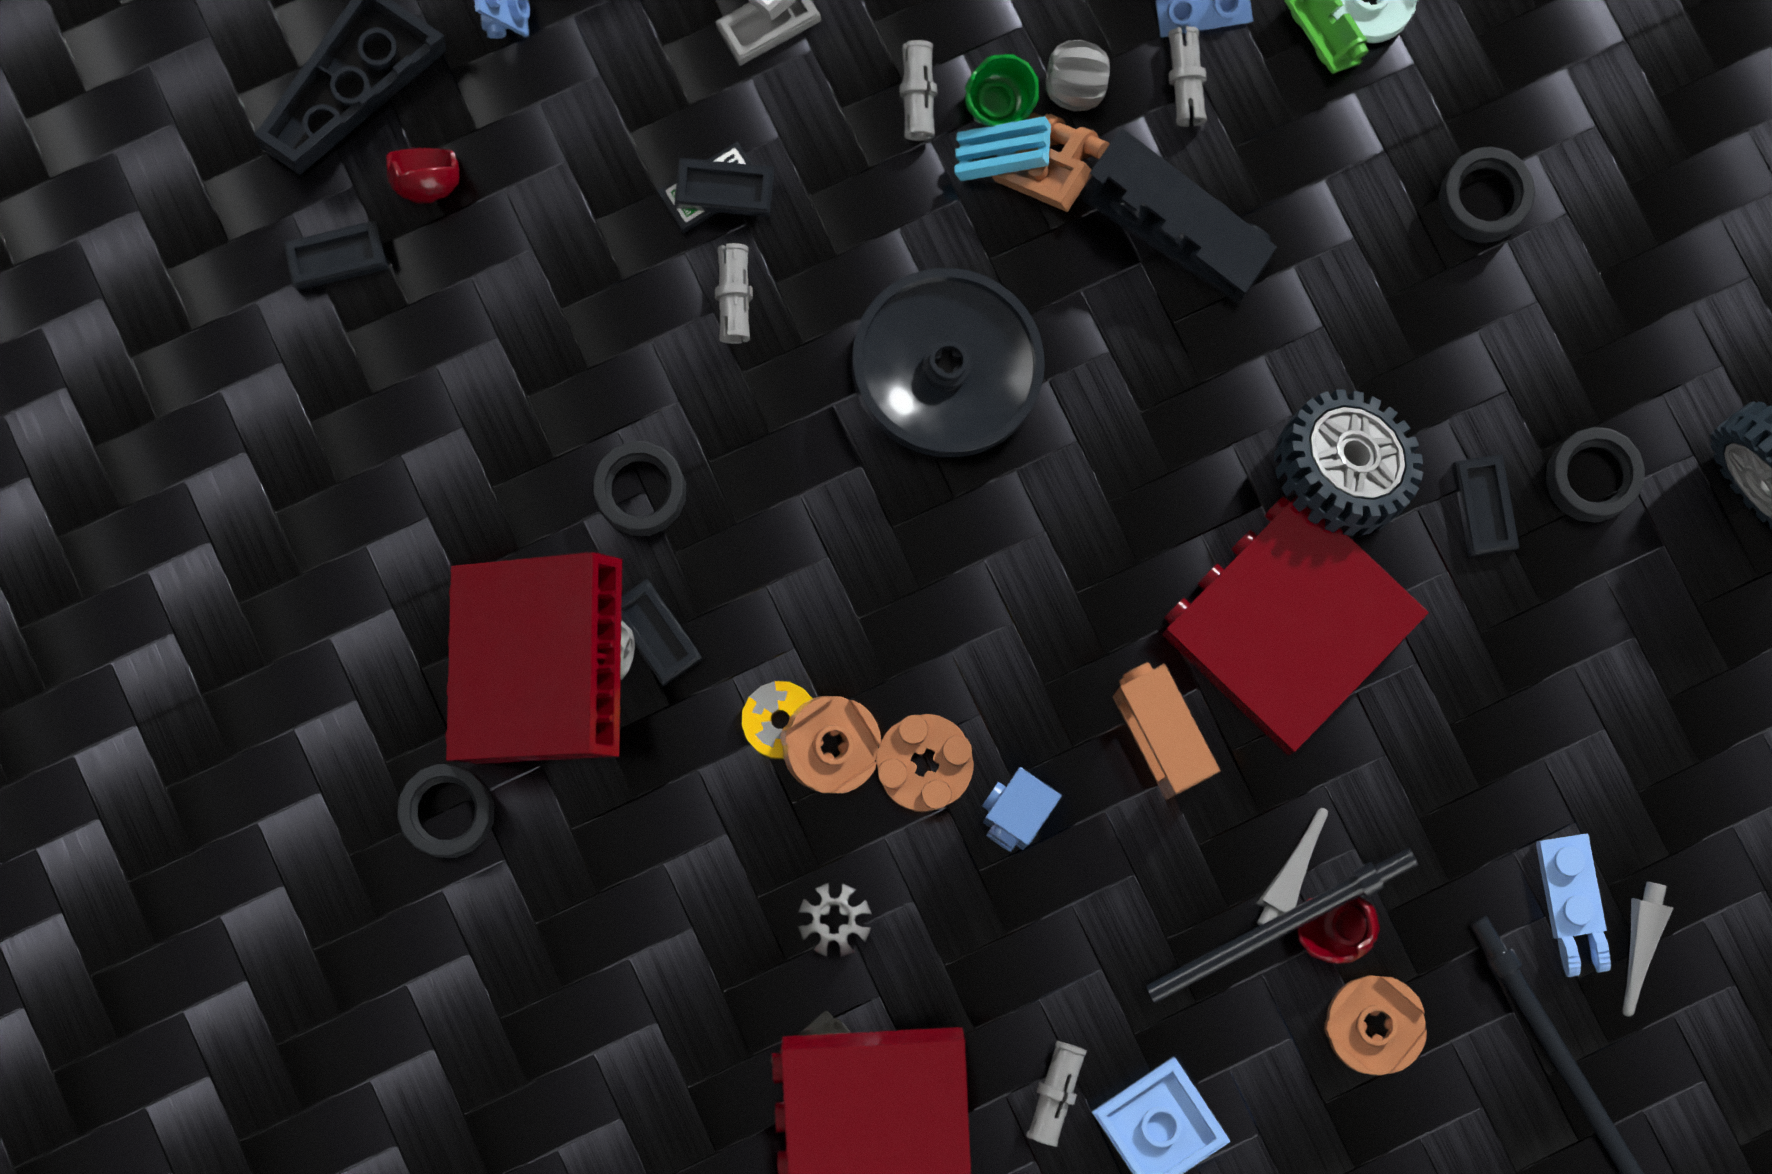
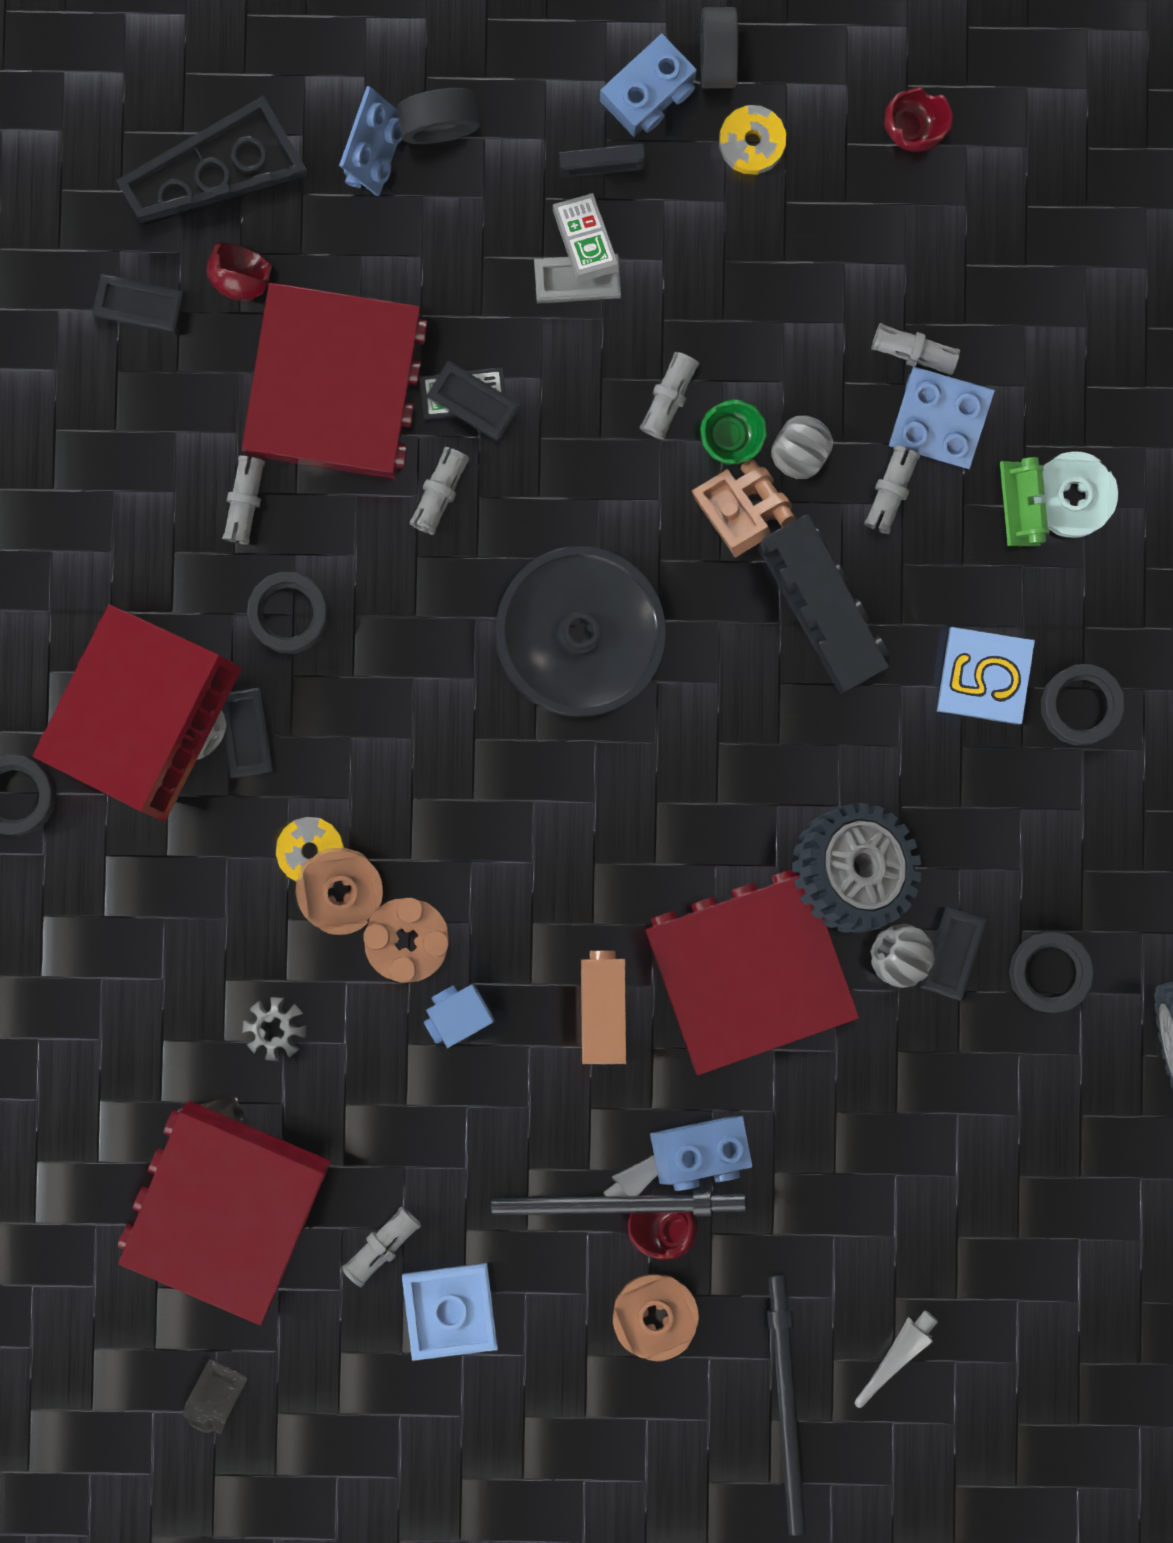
camera: 20 degrees right, 5 degrees up
medium azure tile [954,116,1051,181] -> none
light blue hinge [1536,833,1611,977] -> none
none -> light grey pin [222,456,265,544]
none -> dark red brick [242,283,428,479]
none -> medium blue brick [650,1116,752,1191]
none -> light grey piece [870,923,935,988]
none -> light blue tile [937,627,1035,725]

